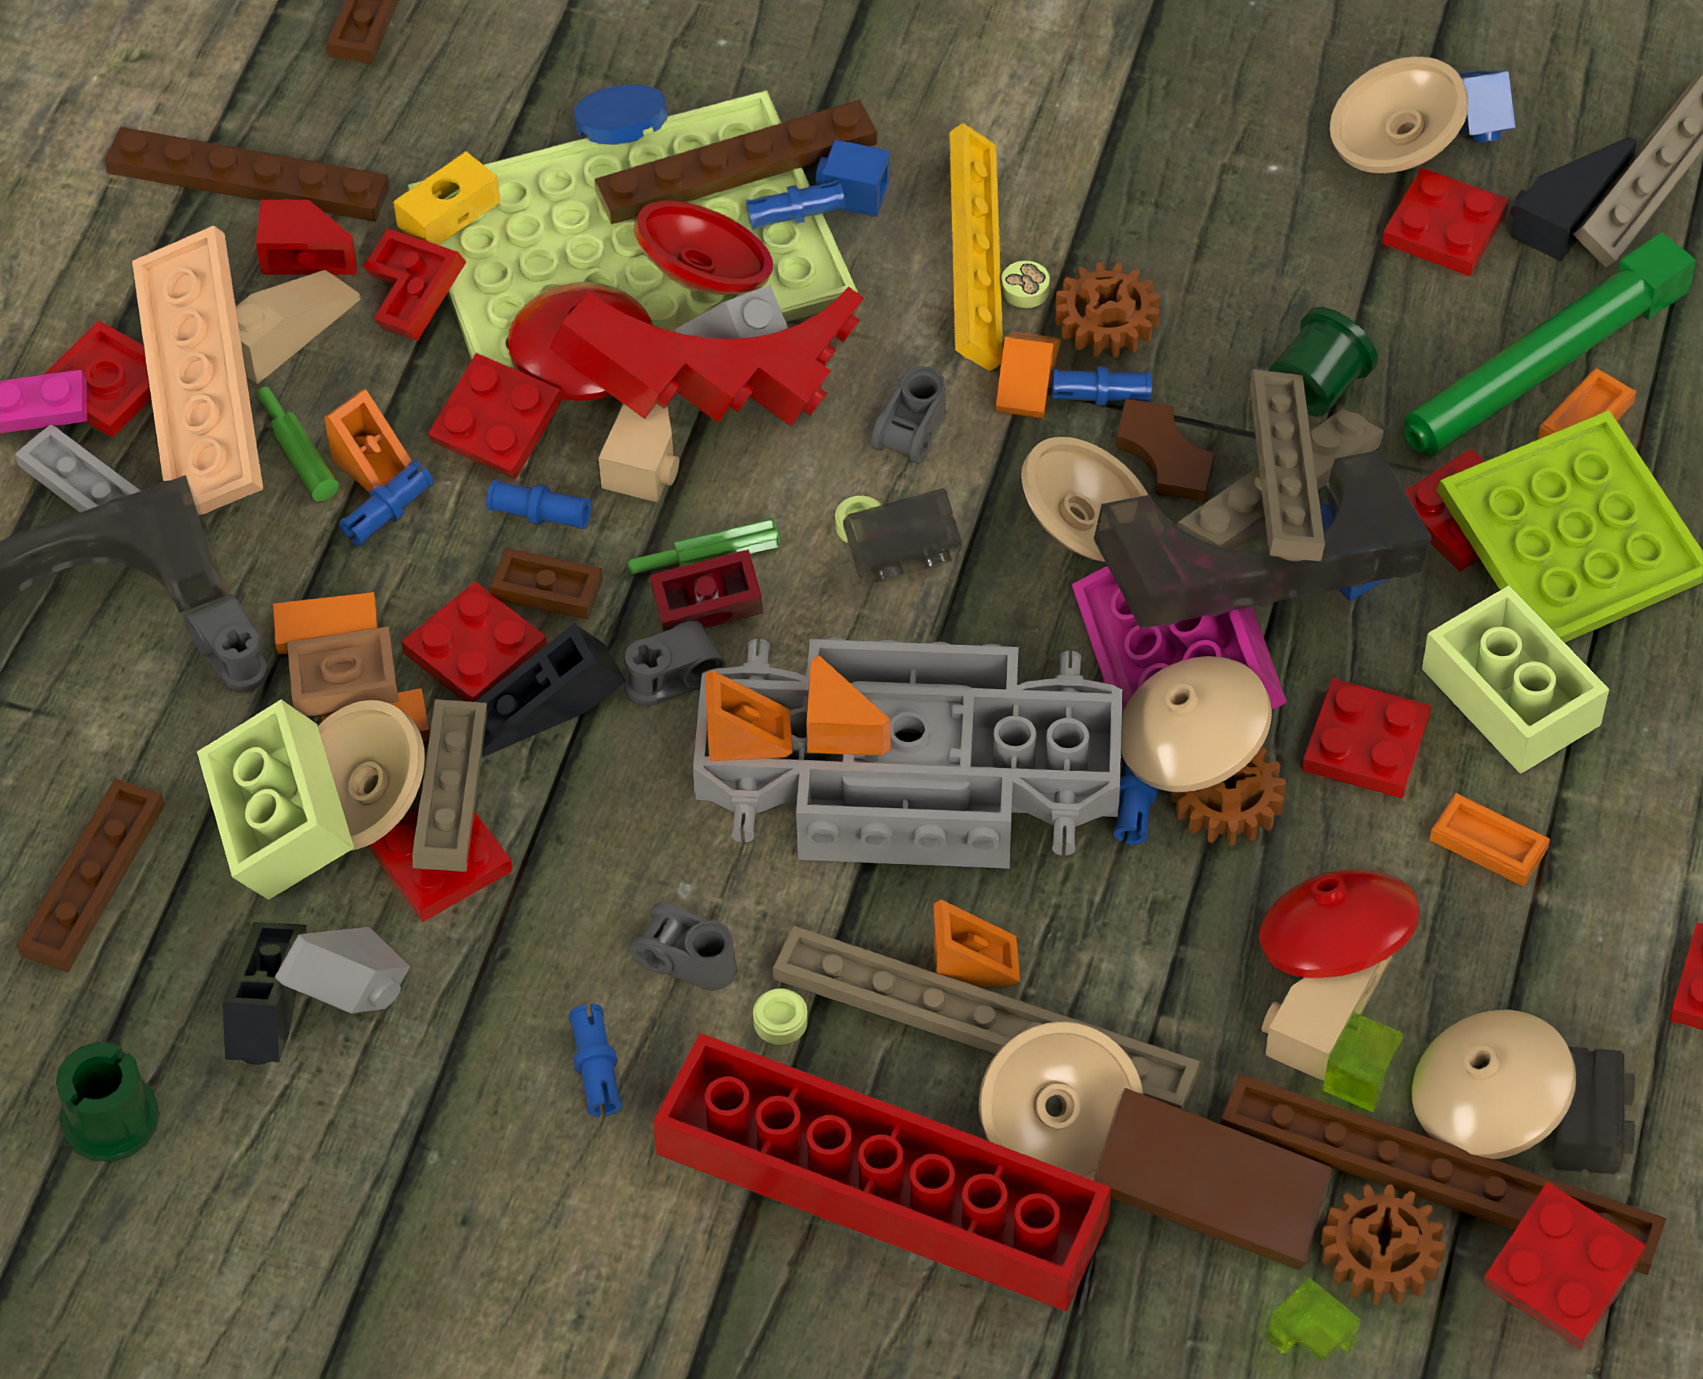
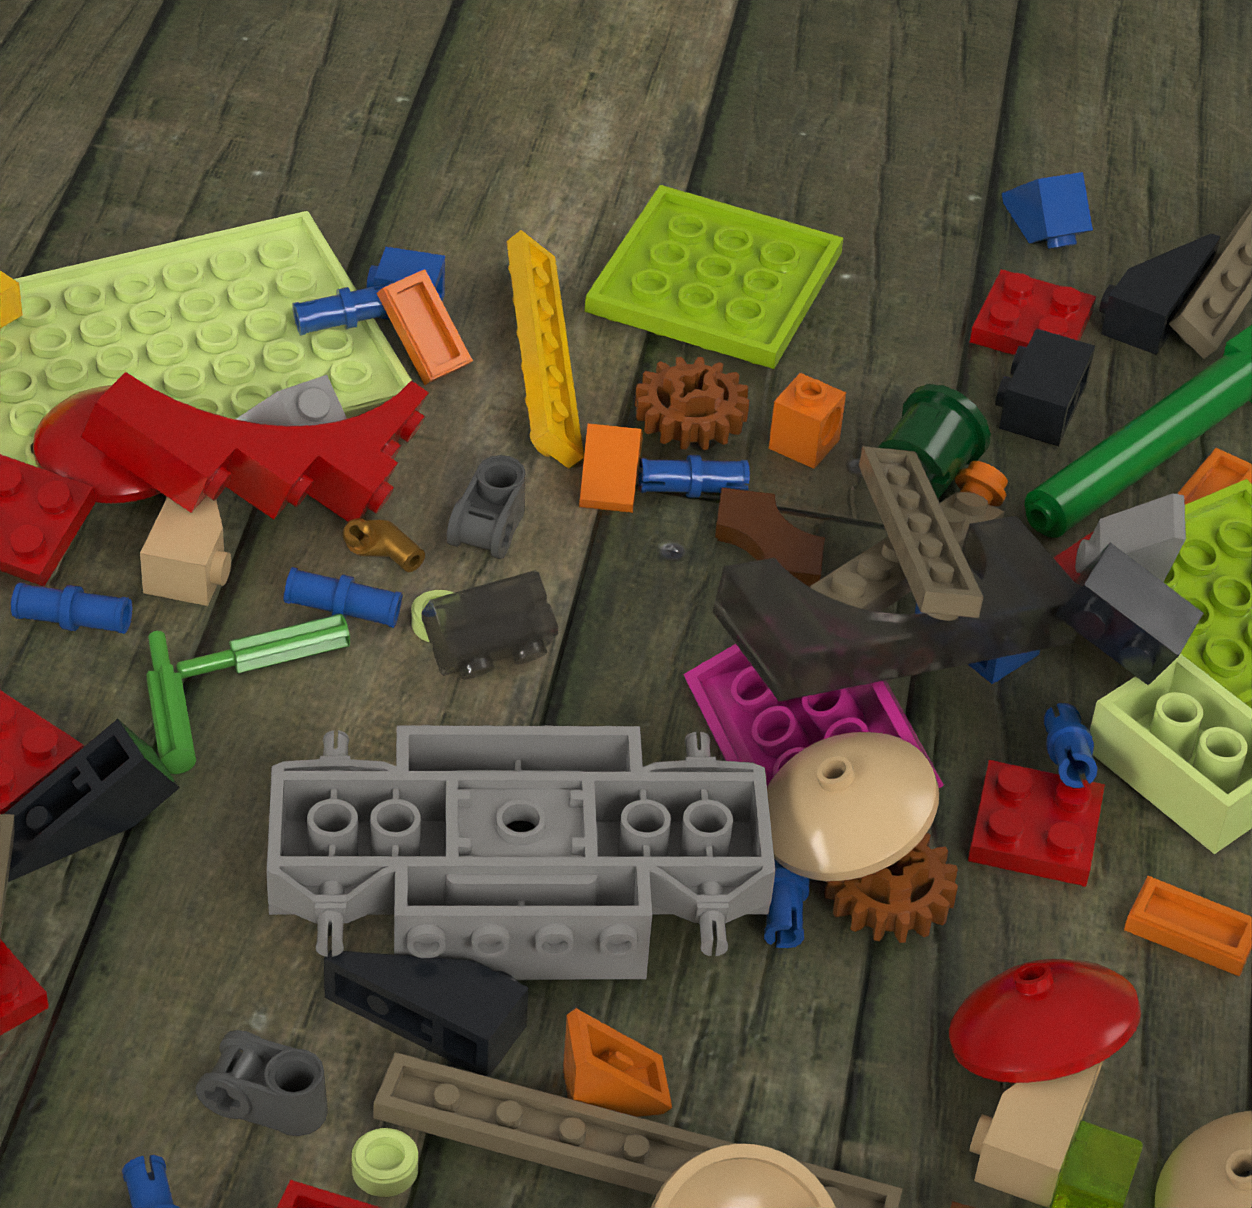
camera: 10 degrees left, 10 degrees down
reddish brown plate [490,548,603,620] -> none
blue tile [574,84,668,145] -> none
reddish brown plate [594,100,877,225] -> none
dark grey piece [624,621,726,706] -> none
red dish [634,201,774,295] -> none
dark red brick [650,549,763,632] -> none
orange slope [705,670,792,761] -> none
orange slope [806,655,891,756] -> none
yellowish green tile [1001,261,1050,308] -> none
tan dish [1021,437,1157,563] -> none
tan dish [1330,57,1469,173] -> none
none -> bright green axle [146,631,196,774]
none -> blue pin [284,567,403,628]
none -> black slope [324,950,528,1077]
none -> pearl gold arm [343,518,425,572]
none -> orange tile [376,269,473,386]
none -> lime plate [585,185,843,369]
none -> orange brick [769,373,846,469]
none -> orange plate [955,461,1008,506]
none -> black brick [995,328,1095,447]
none -> blue pin [1044,703,1098,788]
none -> black brick [1055,542,1203,686]
none -> light grey slope [1075,493,1186,582]

